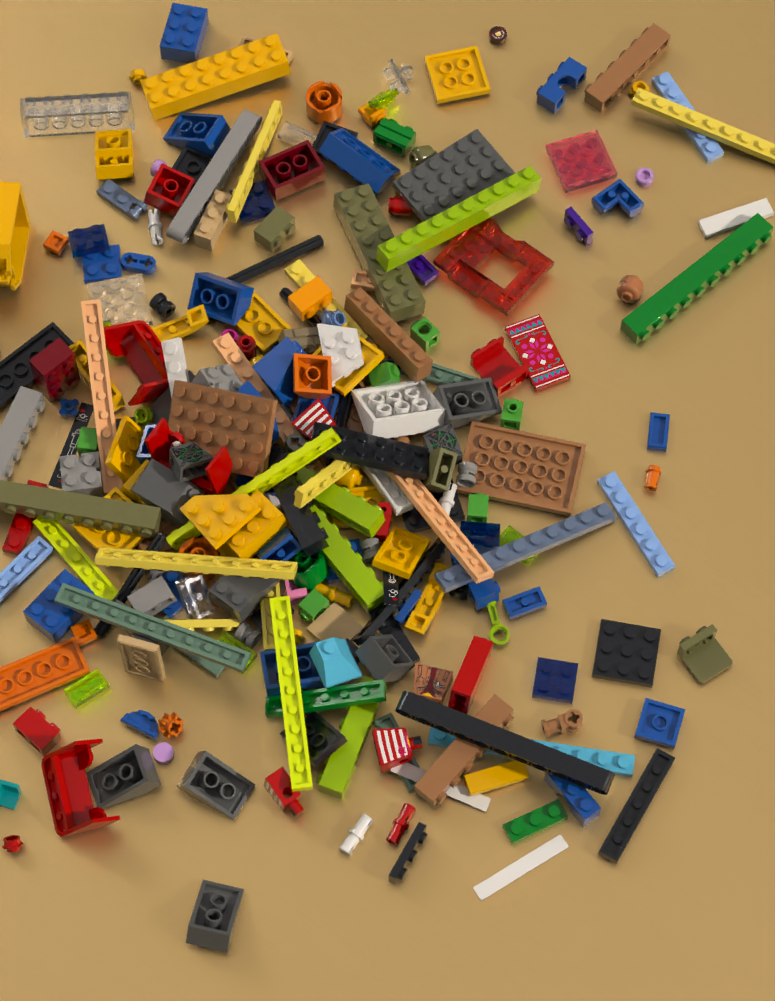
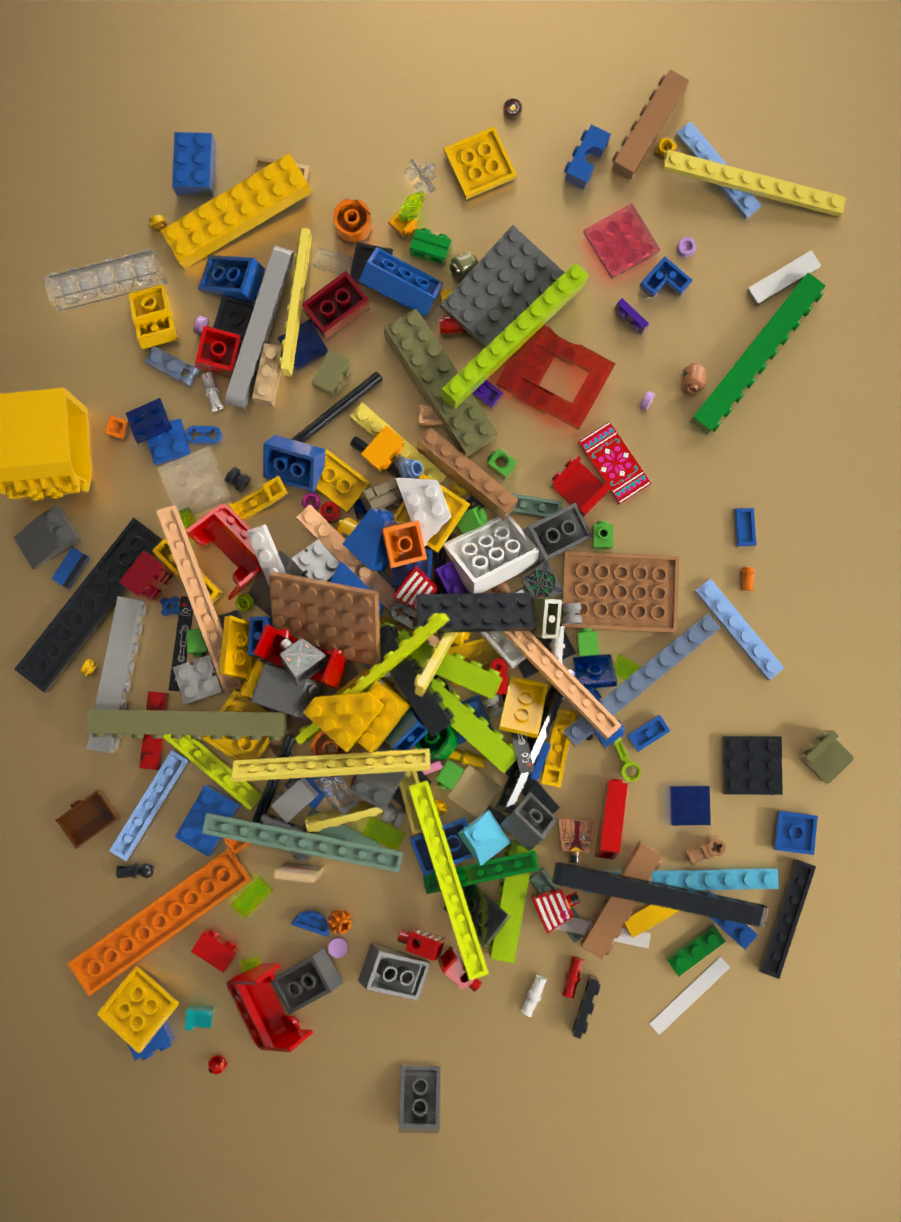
camera: 10 degrees left, 20 degrees up
none -> red torso [397,929,446,961]
none -> dark purple plate [434,561,468,594]
none -> lavender tile [640,391,655,411]

